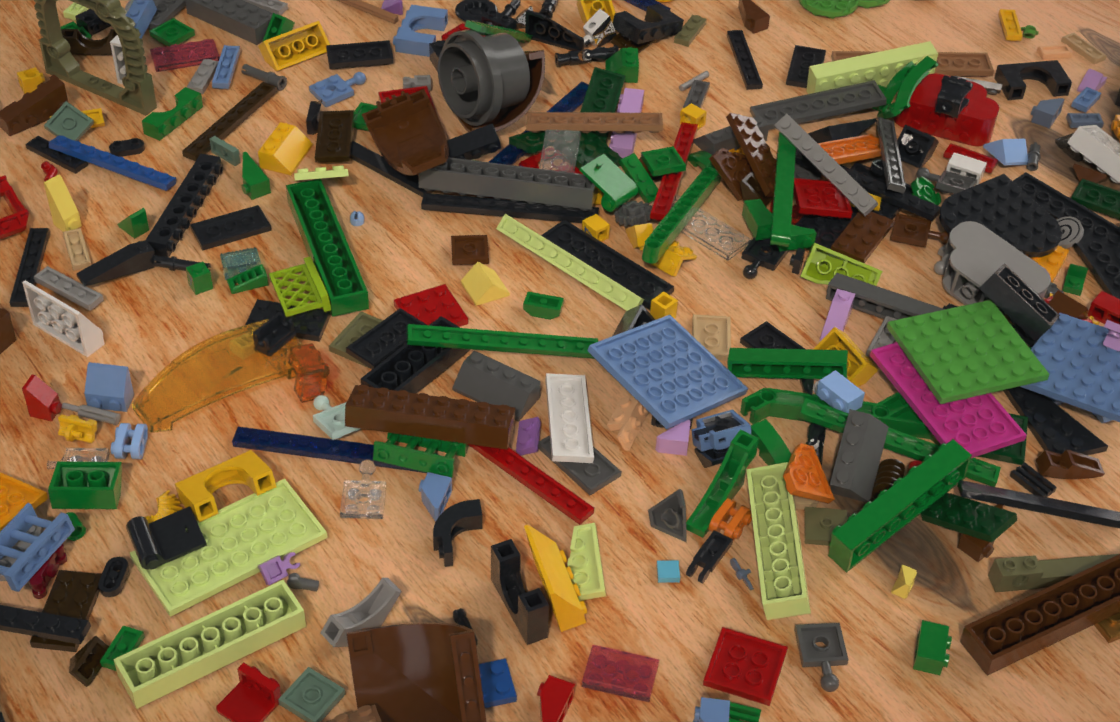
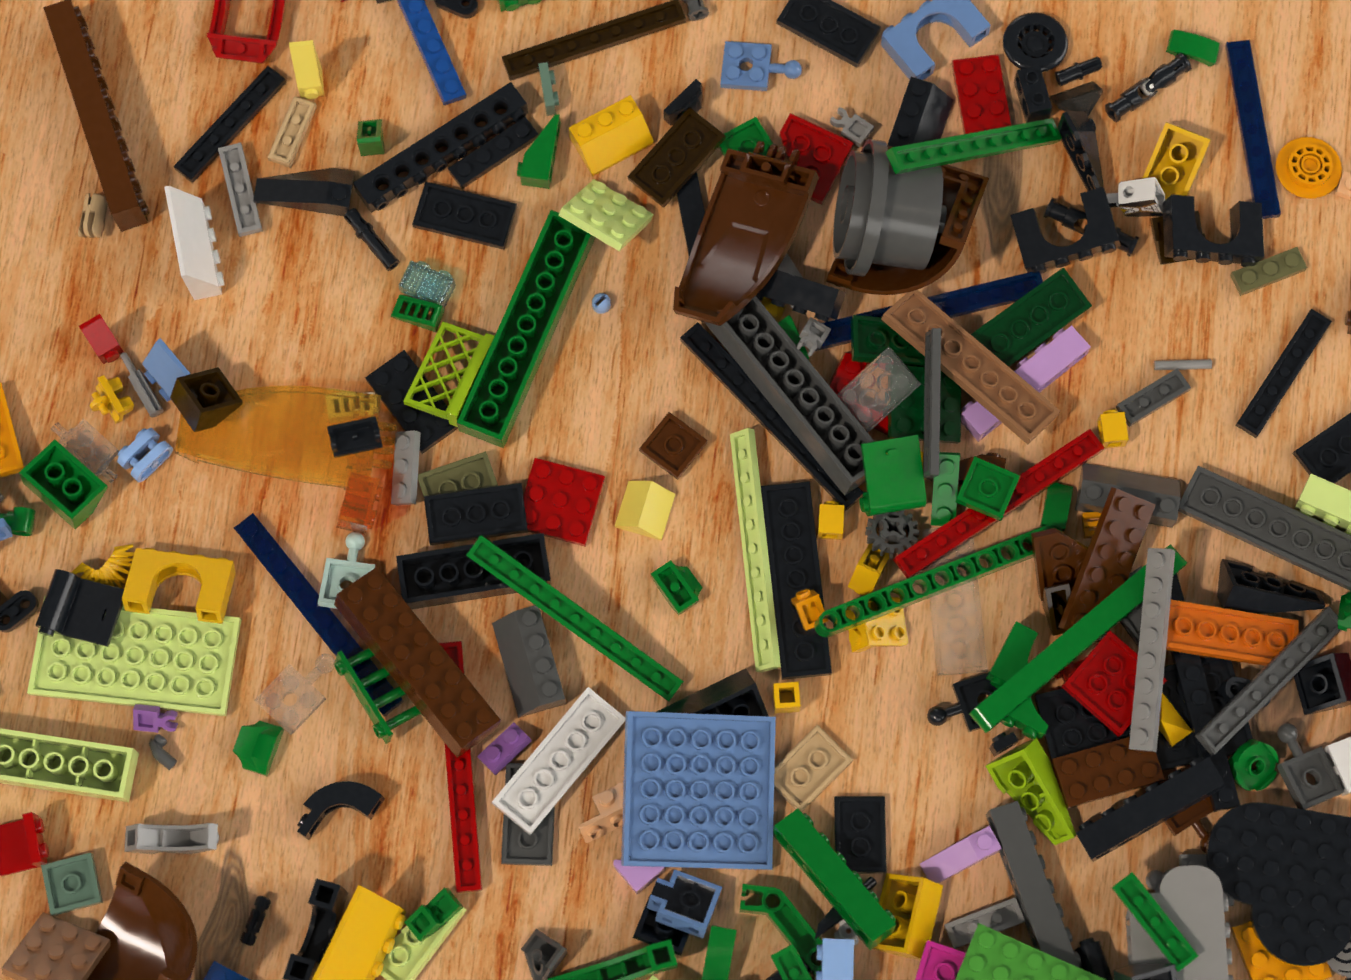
camera: 45 degrees right, 30 degrees up
green brick [186,262,213,295] -> none
medium blue slope [419,472,452,522] -> none
green slope [605,47,639,83] -> none
none -> dark brown slope [170,367,243,432]
none -> green slope [233,721,284,776]
none -> light grey plate [391,430,421,506]
none -> green slope [404,888,463,942]
none -> black plate [448,117,539,189]
none -> light orange bracket [791,589,828,631]
none -> light grey plate [797,317,831,356]
none -> dark grey tile [923,328,941,478]
none -> black arch [1010,186,1121,275]
none -> black brick [1076,756,1226,862]
none -> green plate [1111,872,1198,972]

